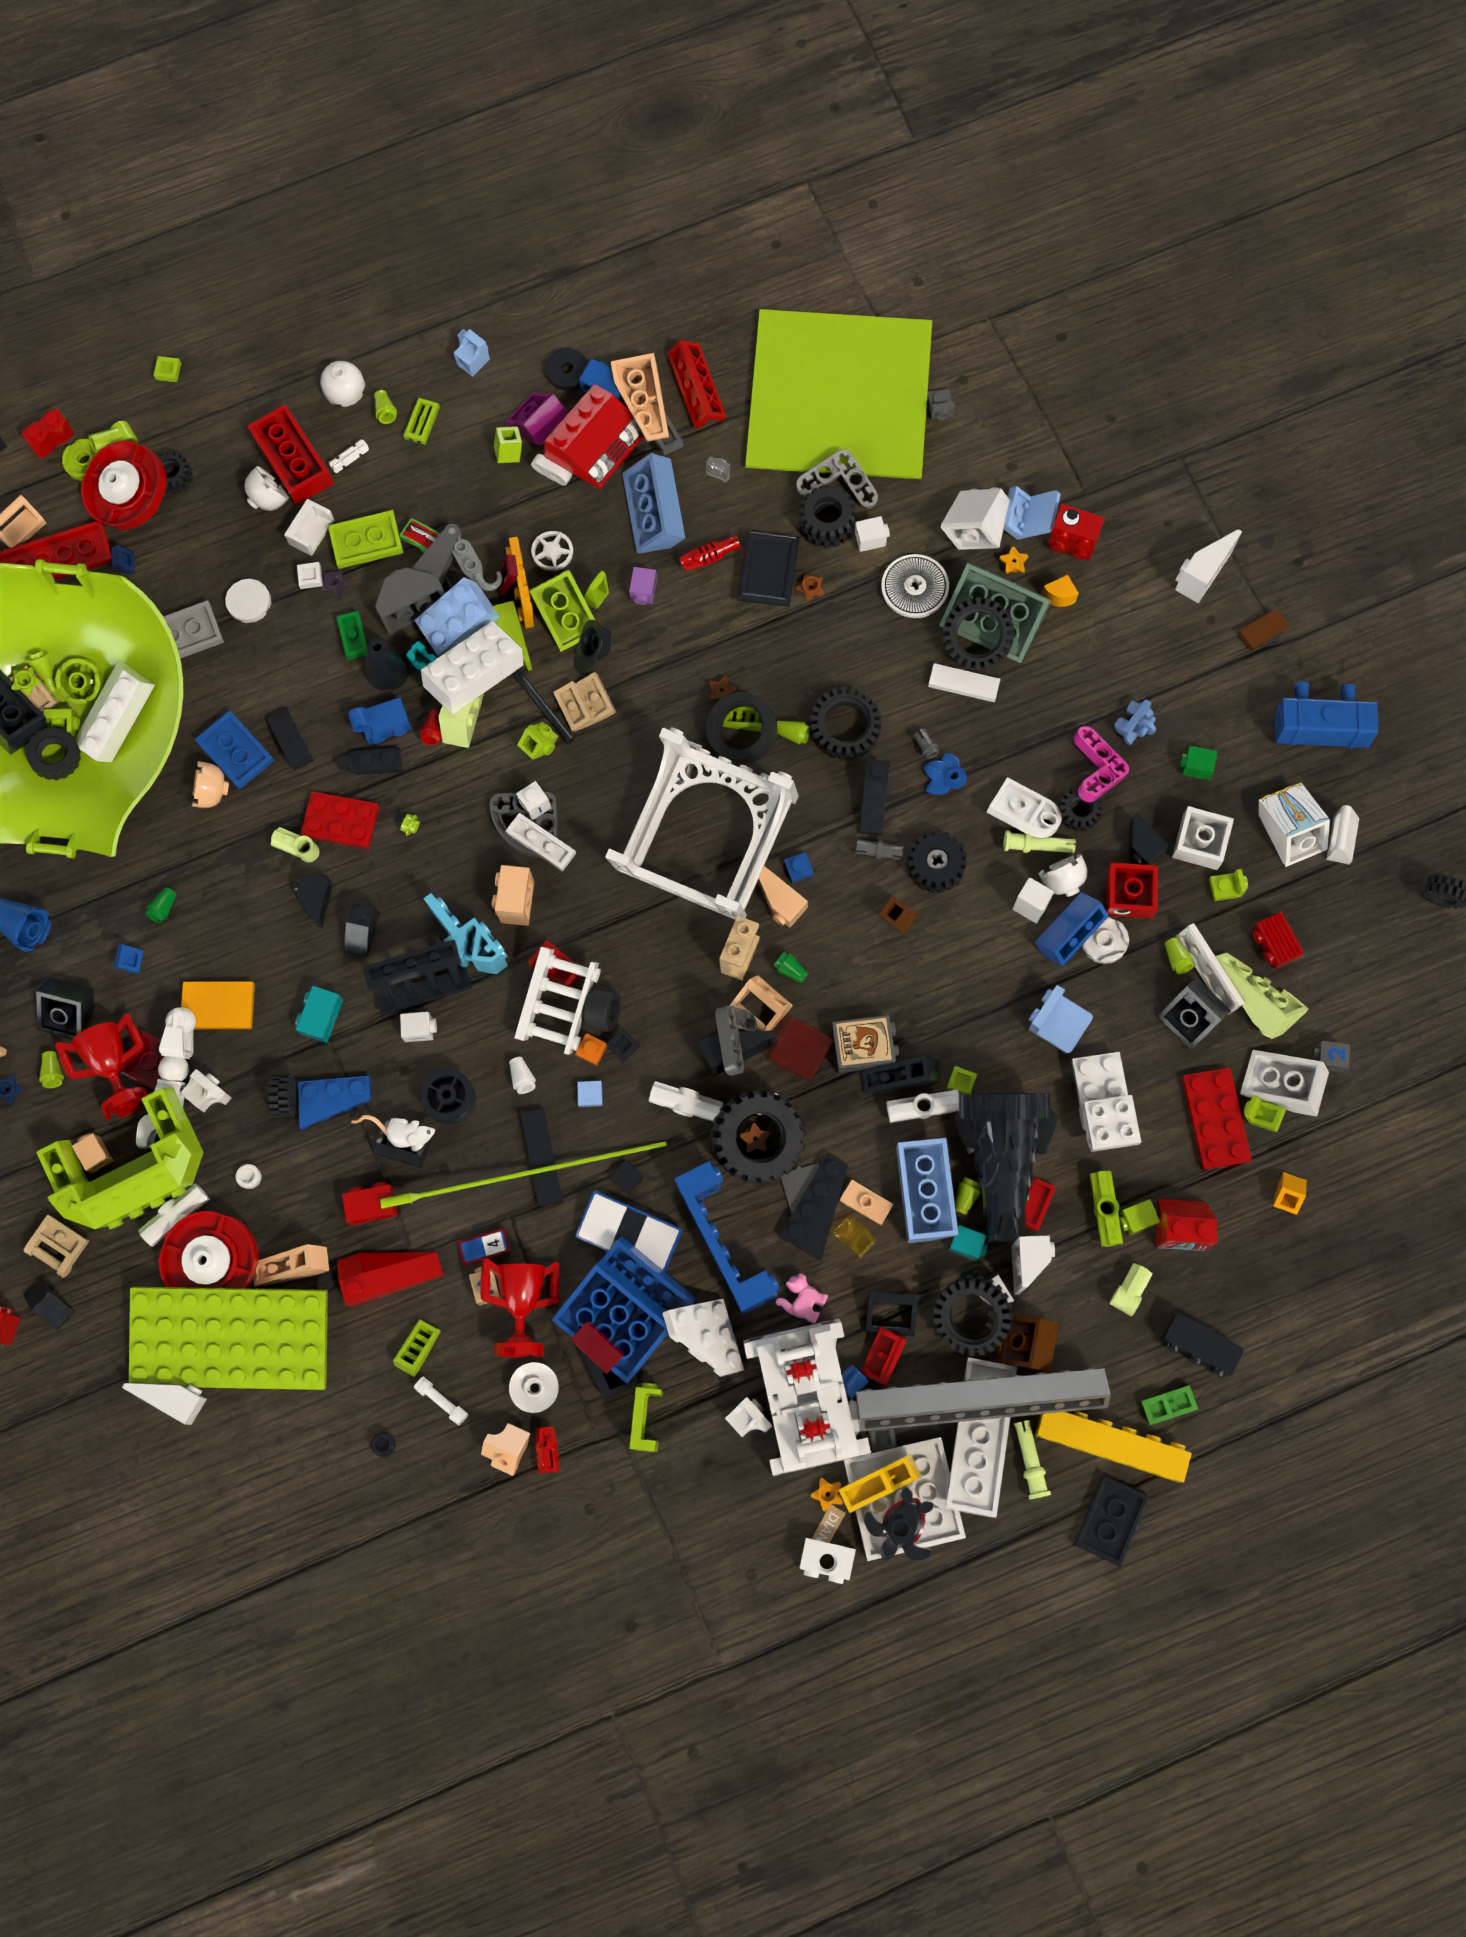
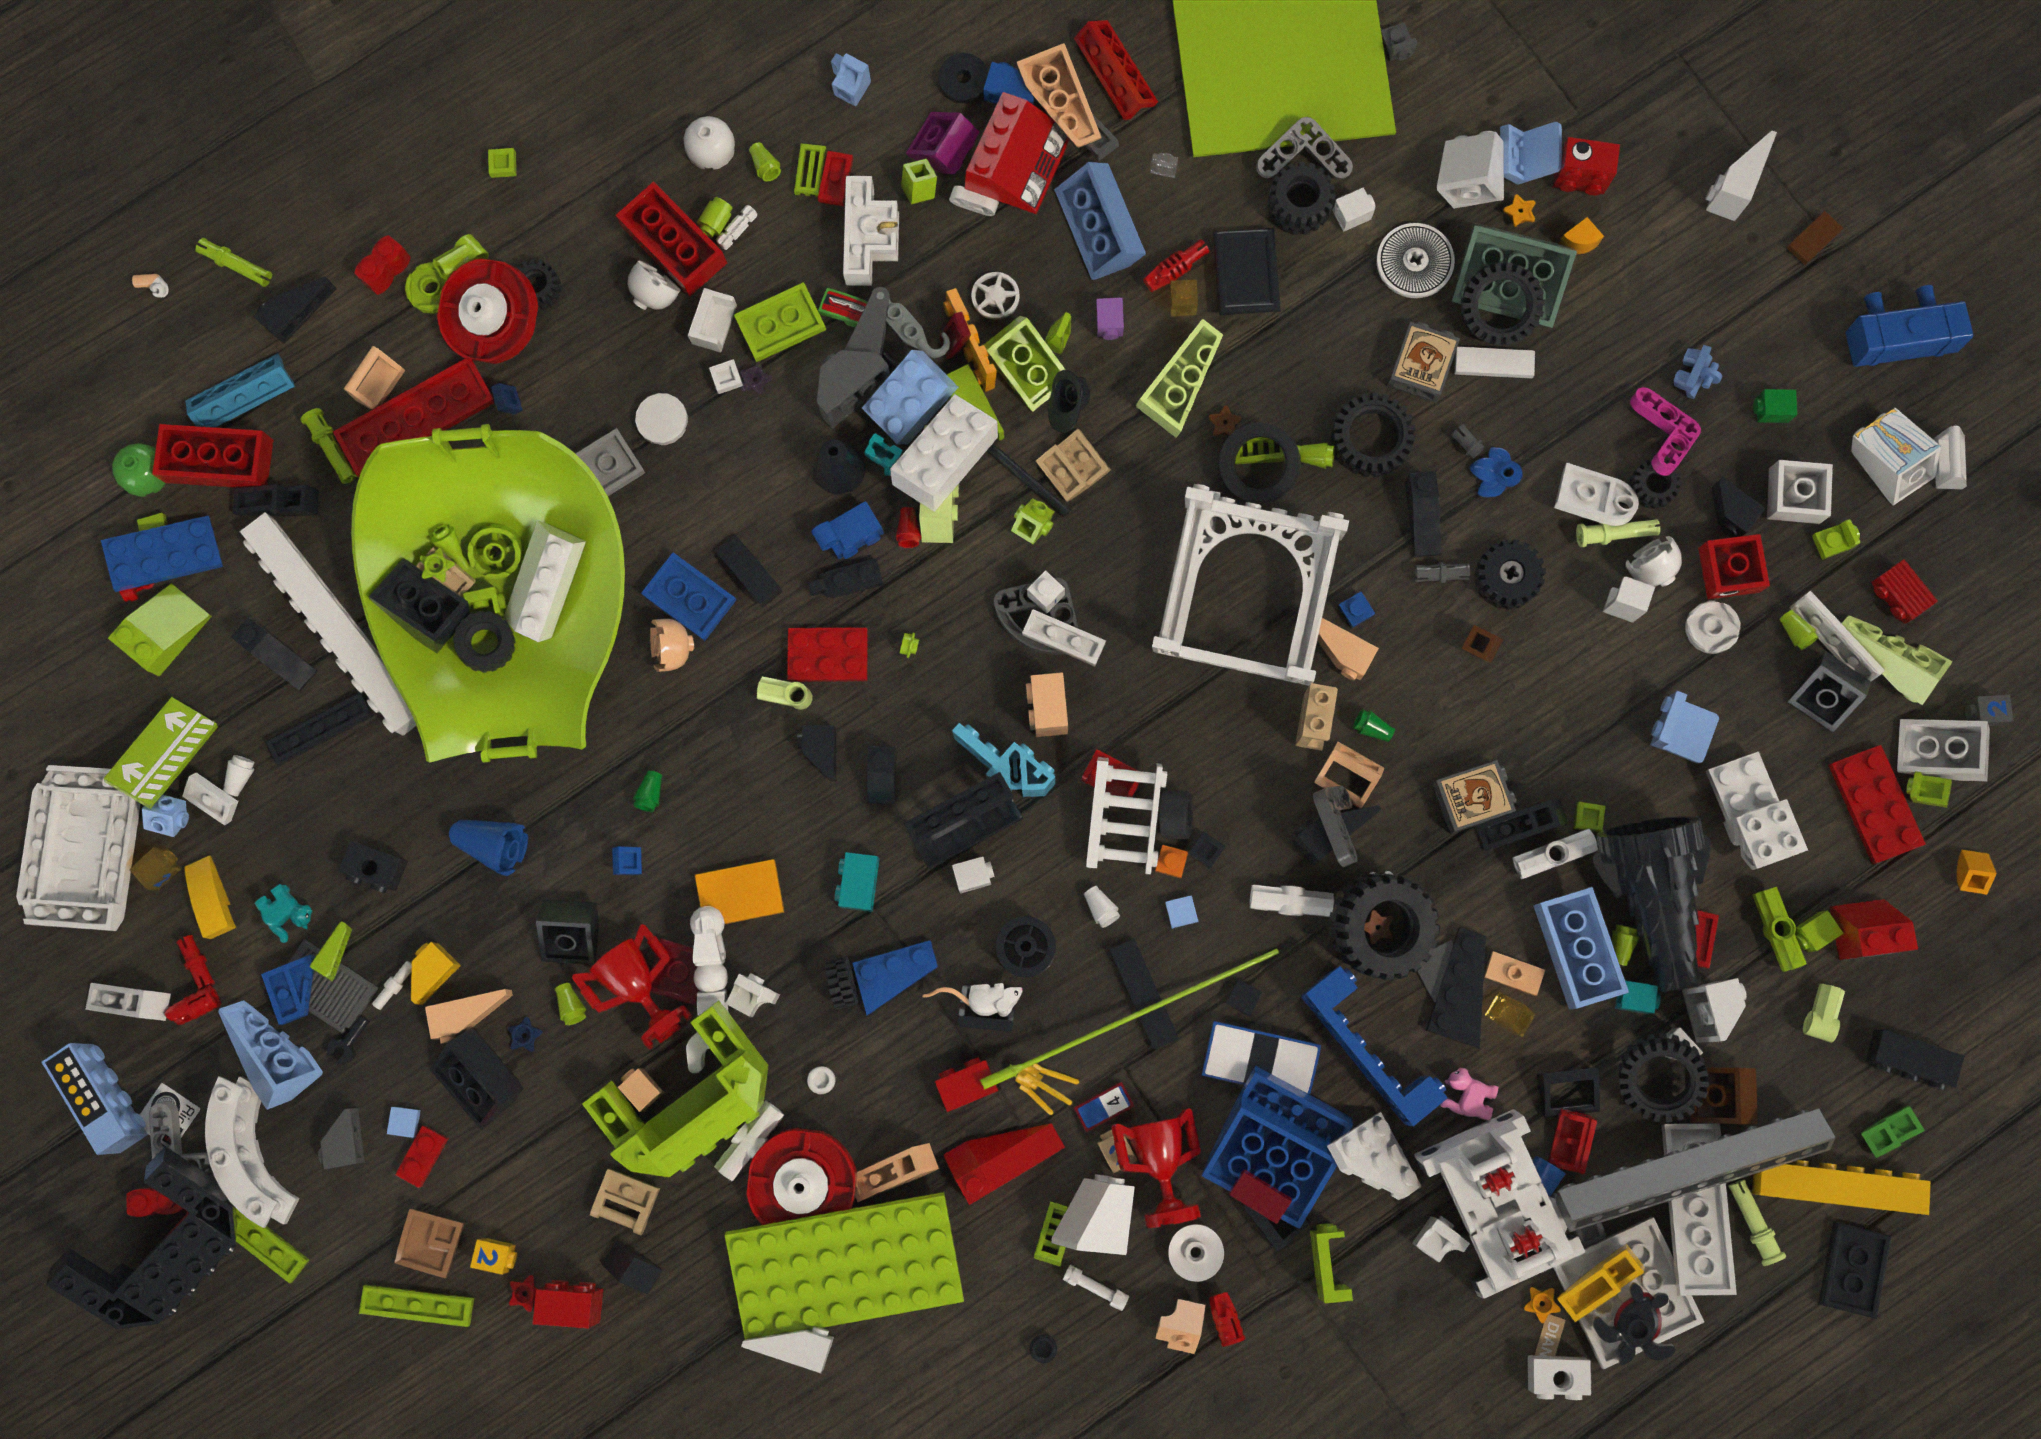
camera: 10 degrees left, 5 degrees up
green plate [336,611,367,660] -> none
clear red plate [769,1018,833,1082] -> none
dark orange plate [796,574,824,601] -> none
blue brick [1035,892,1109,966] -> none
none -> lime brick [697,197,732,238]
none -> red plate [818,151,854,206]
none -> white piece [843,176,899,286]
none -> yellow plant [1015,1063,1079,1115]
none -> white slope [1051,1174,1134,1255]
none -> yellowish green wedge [1136,319,1223,438]
none -> clear yellow brick [1169,280,1198,316]
none -> brick [1387,322,1460,403]

